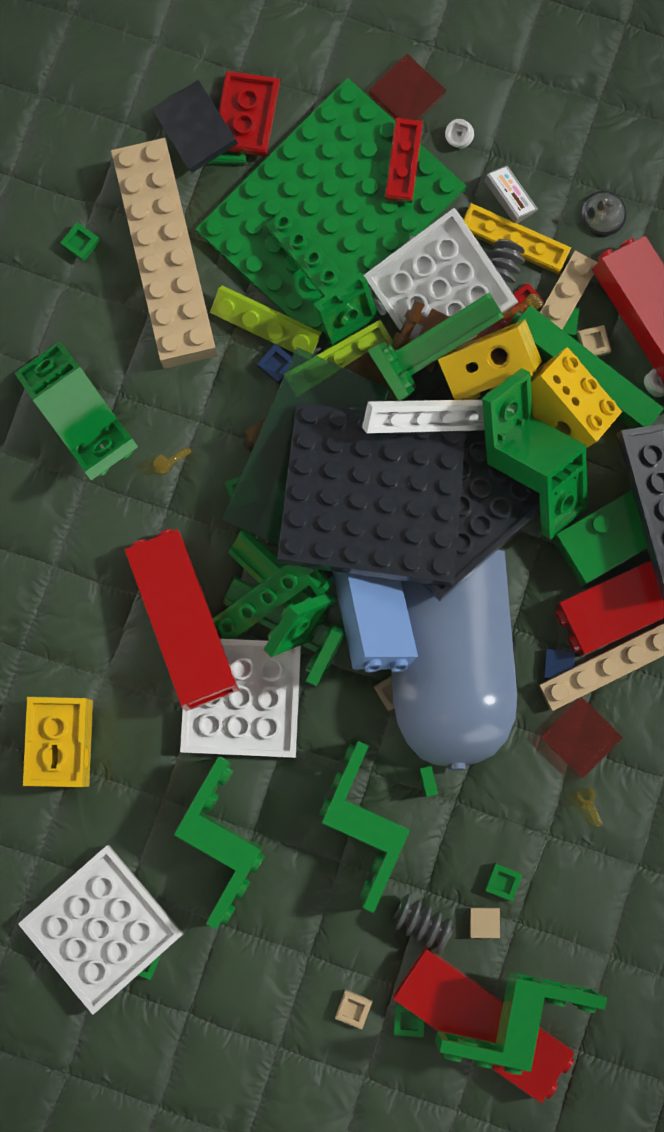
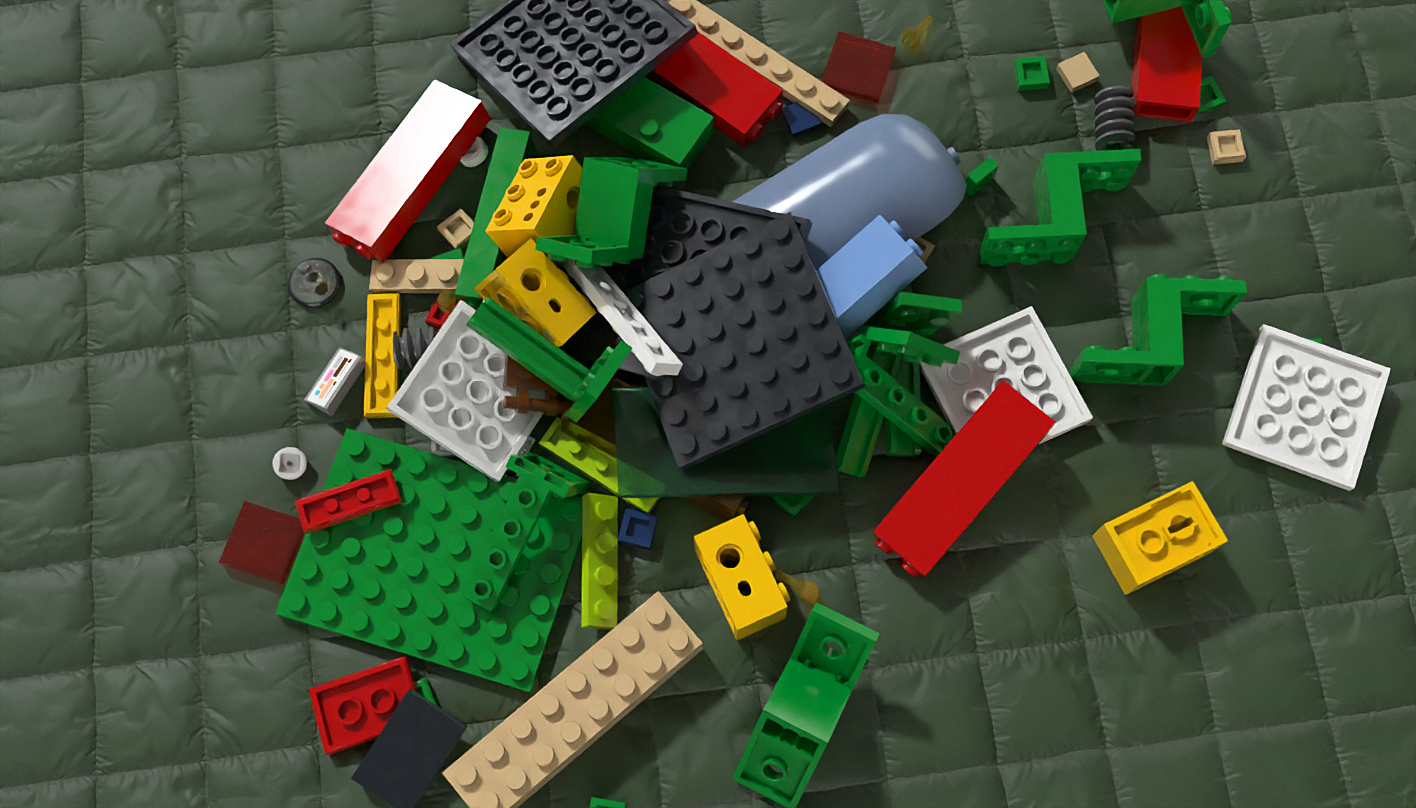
camera: 115 degrees left, 10 degrees down
none -> yellow piece [694,514,790,640]

